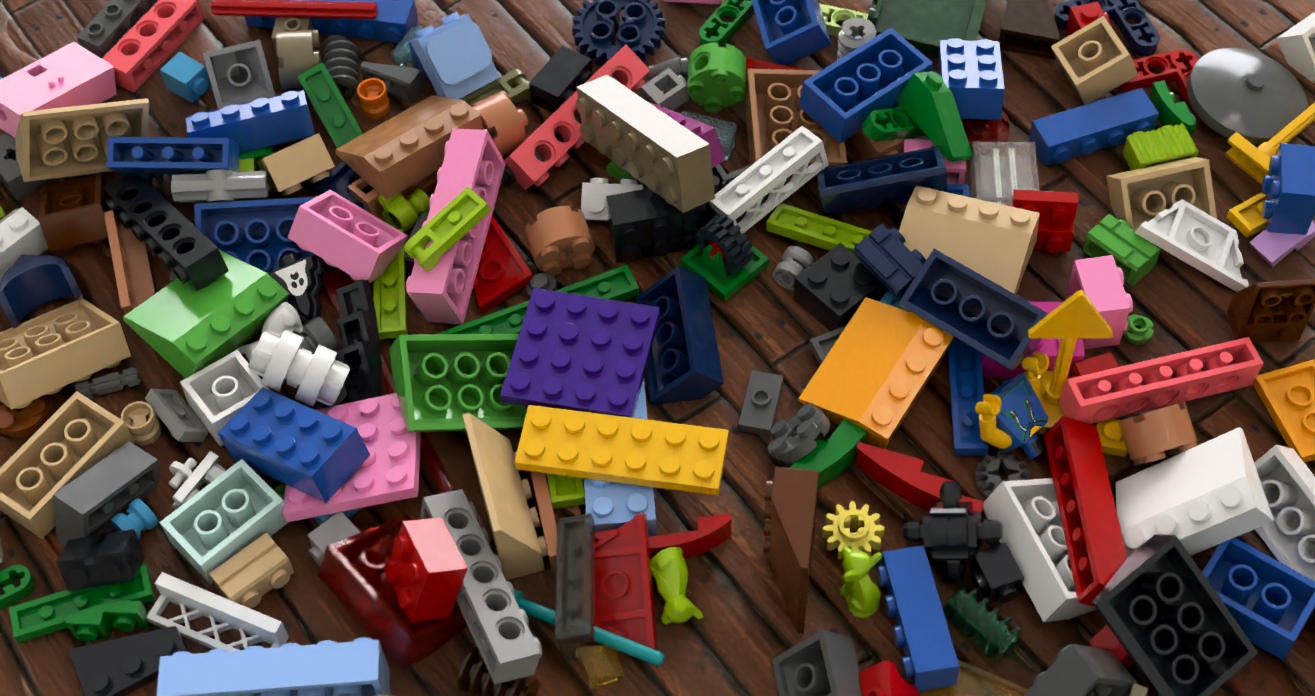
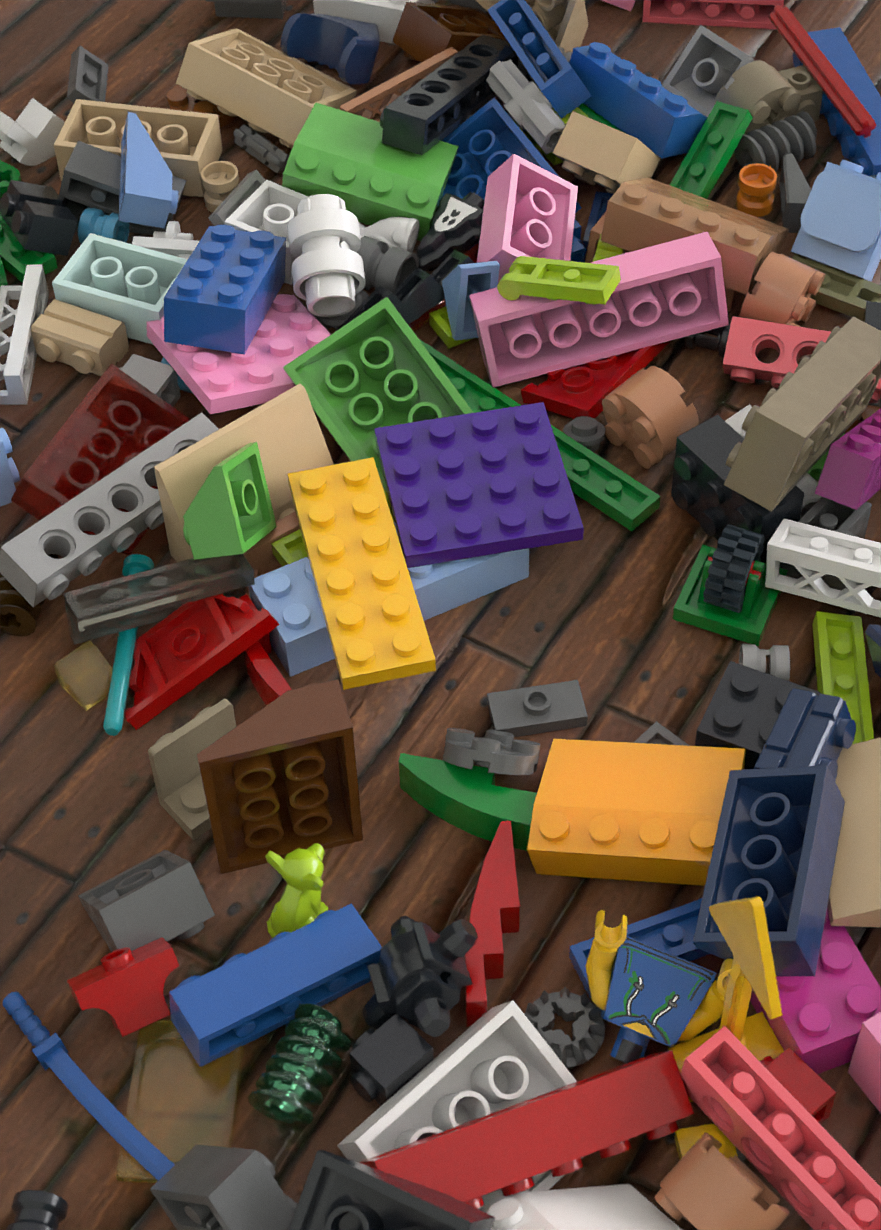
camera: 65 degrees right, 5 degrees down
dark azure brick [160,52,211,103] -> none
red brick [385,517,468,623] -> none
dark blue slope [635,266,724,405] -> none
lime animal [650,547,704,625] -> none
light yellow gear [822,501,884,560] -> none
none -> medium blue slope [118,112,178,229]
none -> dark tan bracket [148,699,237,841]
none -> bright green slope [183,442,277,560]
none -> medium blue slope [442,261,500,340]

